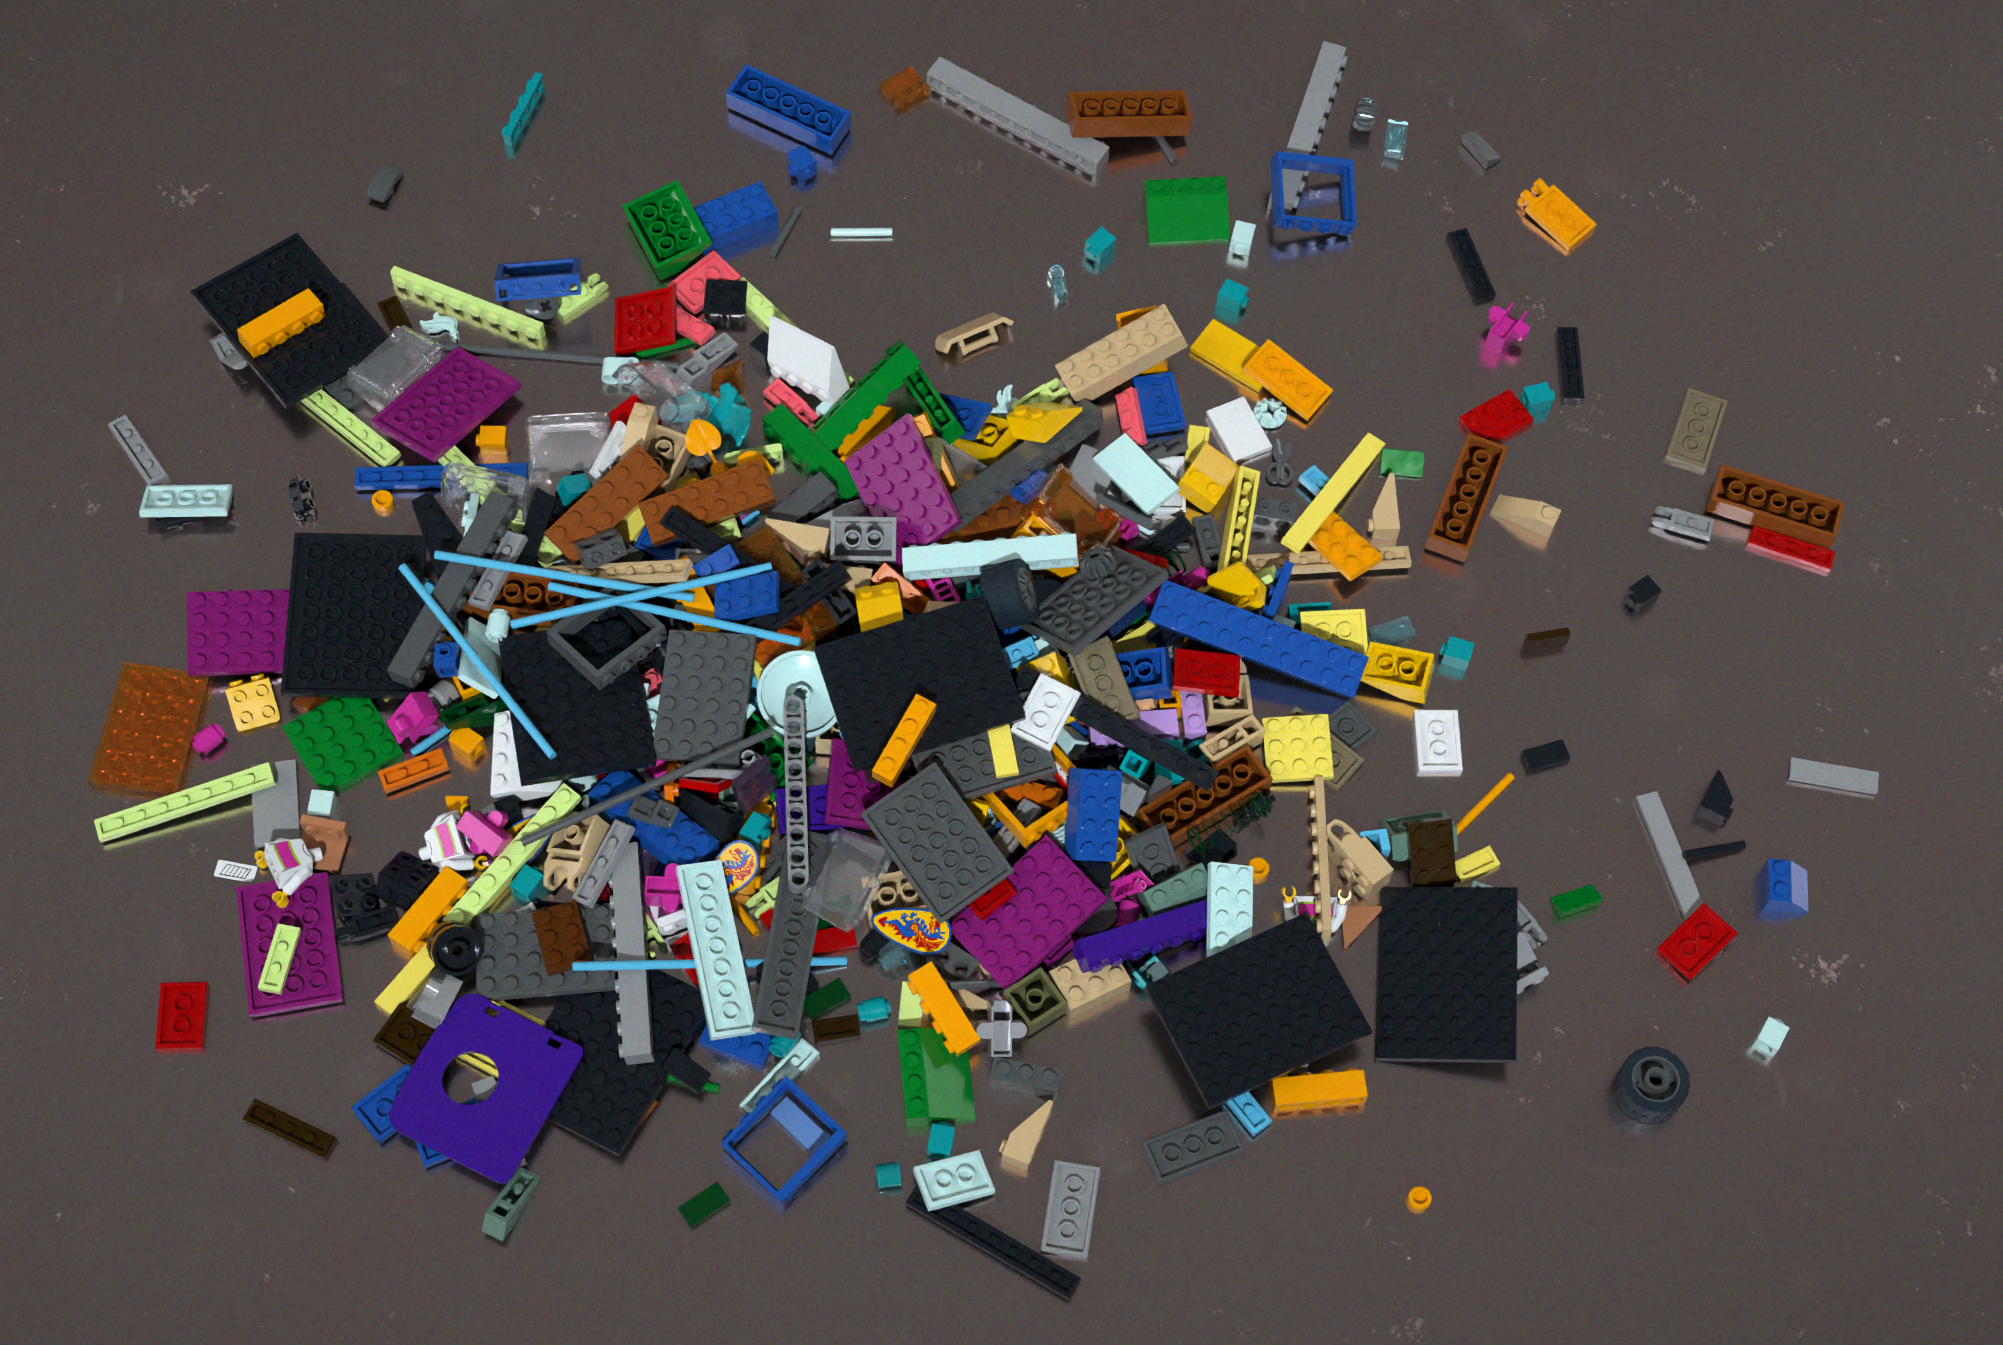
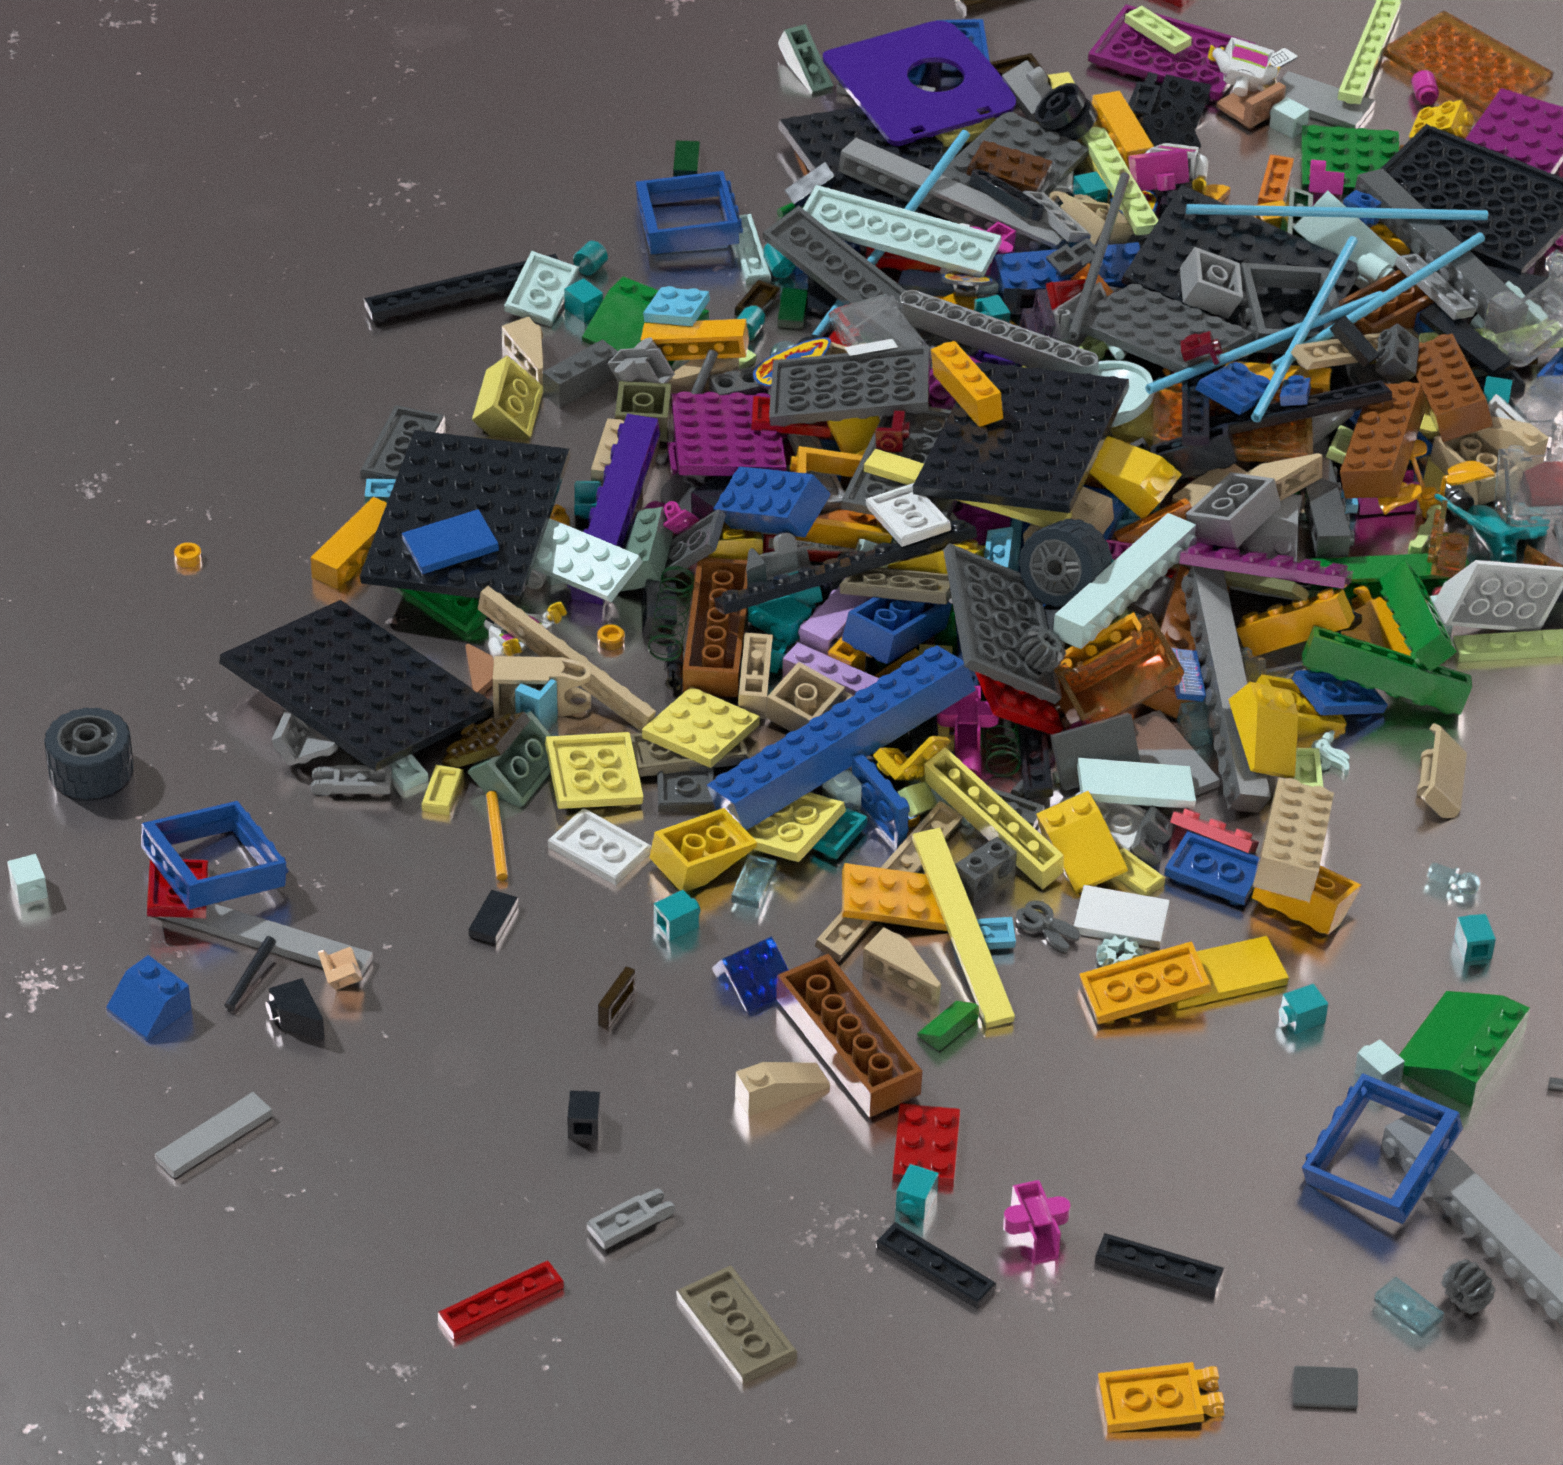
camera: 130 degrees right, 20 degrees down
light grey tile [1040,1160,1101,1260] -> none
red plate [1172,648,1240,698] -> none
green slope [1550,884,1603,918] -> none
dark orange brick [1706,464,1845,549] -> none
none -> blue window [141,801,289,910]
none -> light nougat panel [318,947,363,990]
none -> blue tile [402,509,499,574]
none -> light yellow slope [472,355,543,440]
none -> light yellow plate [545,732,643,809]
none -> medium azure plate [643,286,710,326]
none -> clear blue bracket [712,936,789,1013]
none -> white sticker [844,339,898,356]
none -> dark red bracket [875,411,910,452]
none -> black beam [969,169,1045,221]
none -> light grey brick [1180,247,1243,319]
none -> dark red bracket [1181,331,1223,365]
none -> black tile [1329,316,1380,367]
none -> clear orange bracket [1427,500,1469,577]

